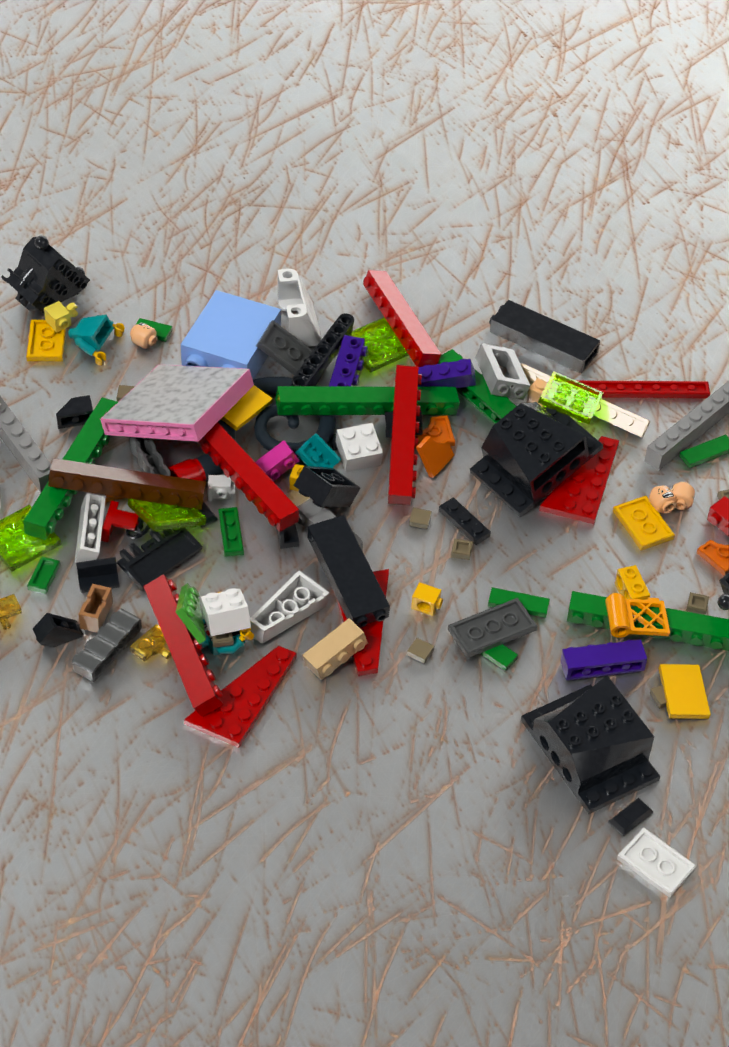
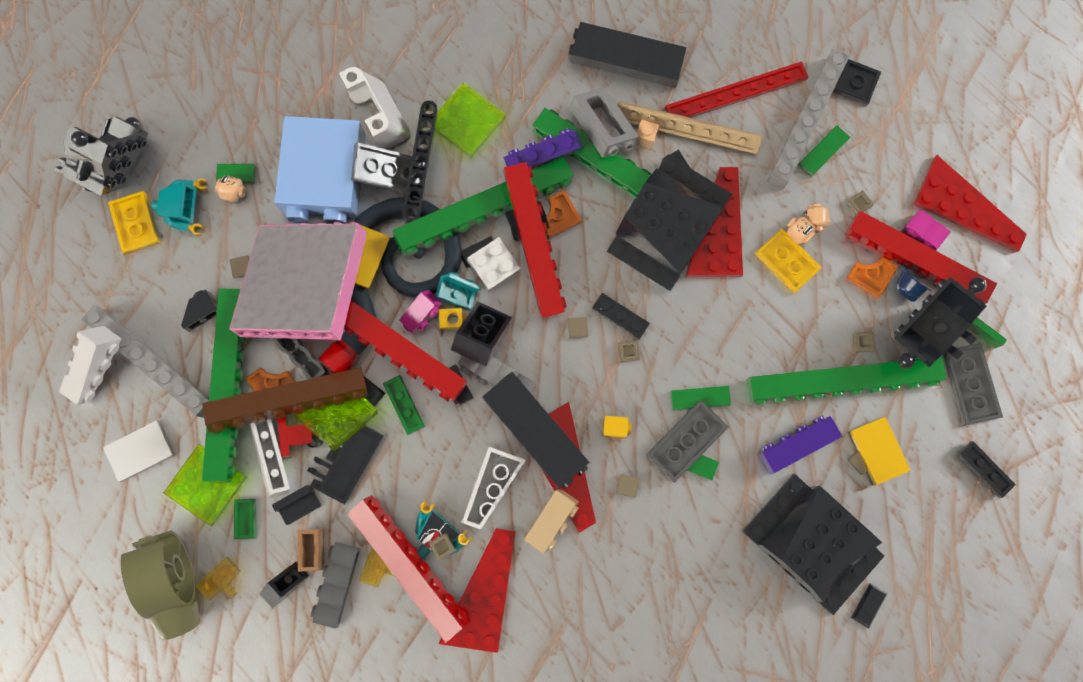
camera: 15 degrees left, 30 degrees up
light yellow brick [44,301,78,333] -> none
bright green wing [176,583,206,644] -> none
white brick [201,588,251,636] -> none
white brick [208,475,235,502] -> none
dark purple brick [329,335,368,387] -> none
brick [363,270,441,367] -> none
orange tile [416,436,455,478] -> none
clear neon green plate [538,371,604,425] -> none
light orange piece [605,593,670,638] -> none
yellow brick [615,565,650,600] -> none
white tile [617,827,696,898] -> none

